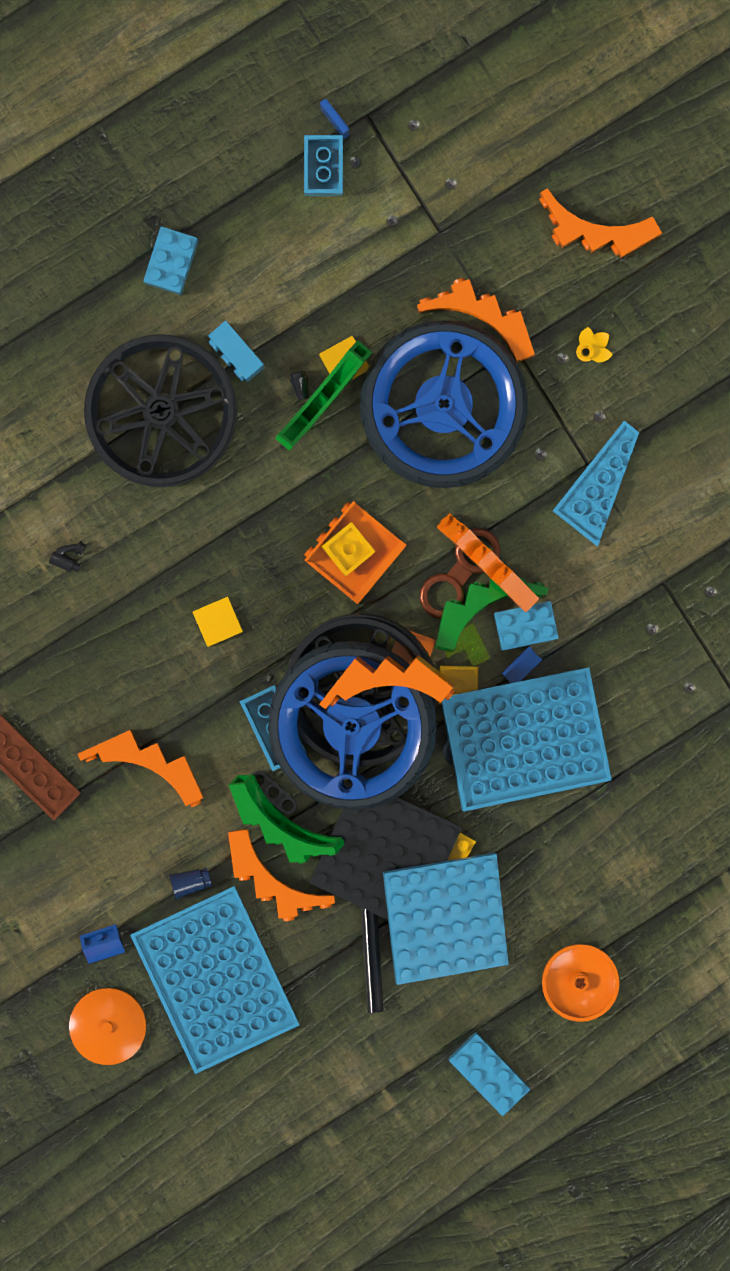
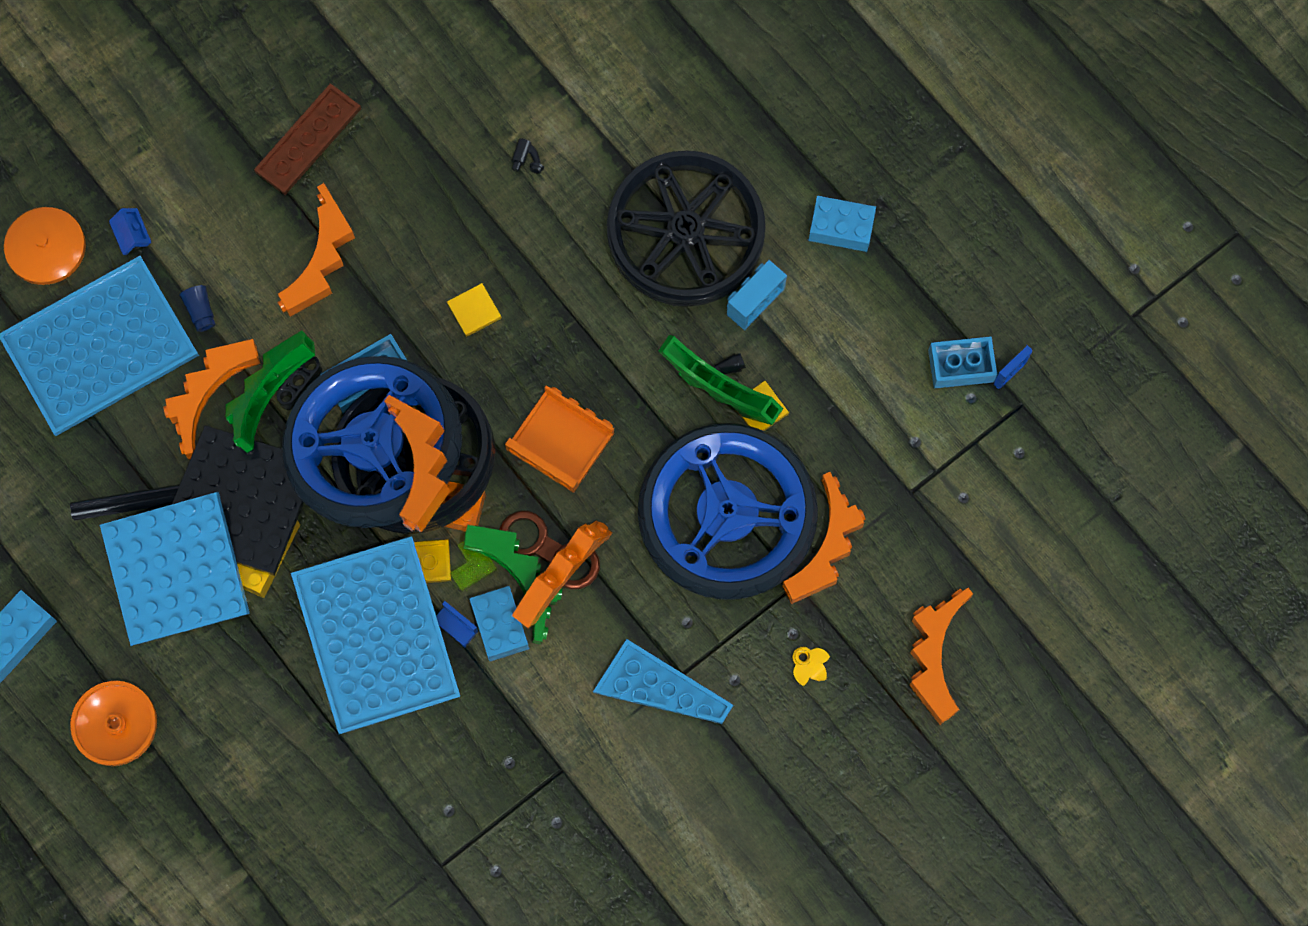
camera: 80 degrees right, 15 degrees down
yellow plate [321,522,375,576] -> none

